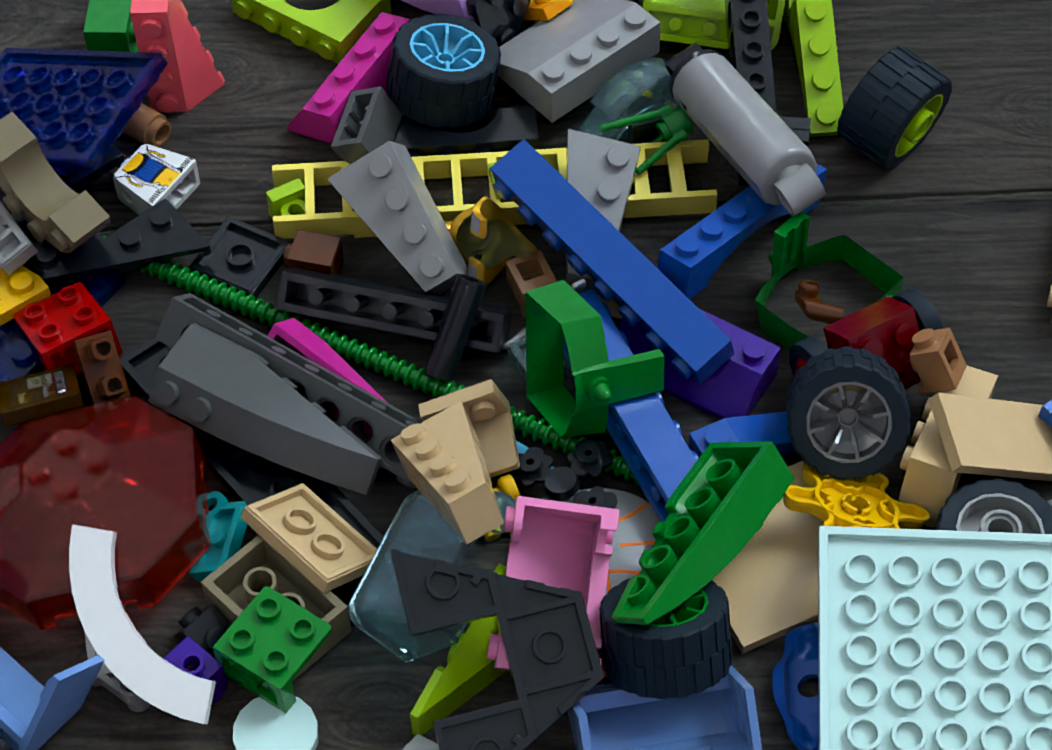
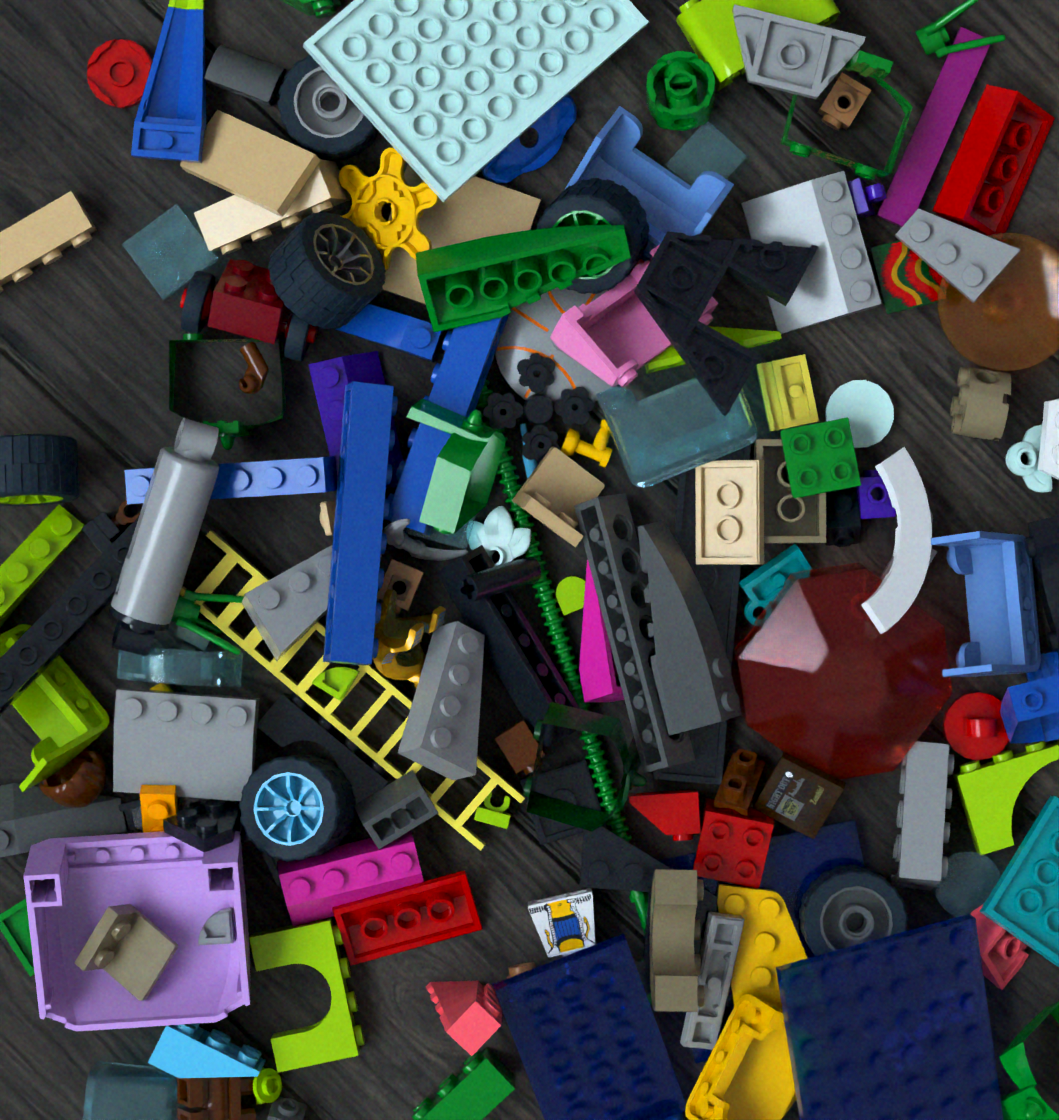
camera: 130 degrees left, 35 degrees up
tan wedge [391,401,504,544] -> none
medium nougat brick [910,328,967,394] -> none
none -> clear light blue plate [122,203,219,301]
none -> red slope [332,870,483,966]
none -> light aqua plate [467,506,531,566]
none -> dark green piece [523,702,647,832]
none -> lime tile [556,576,585,616]
none -> red slope [628,789,701,841]
none -> light yellow plate [756,354,819,432]

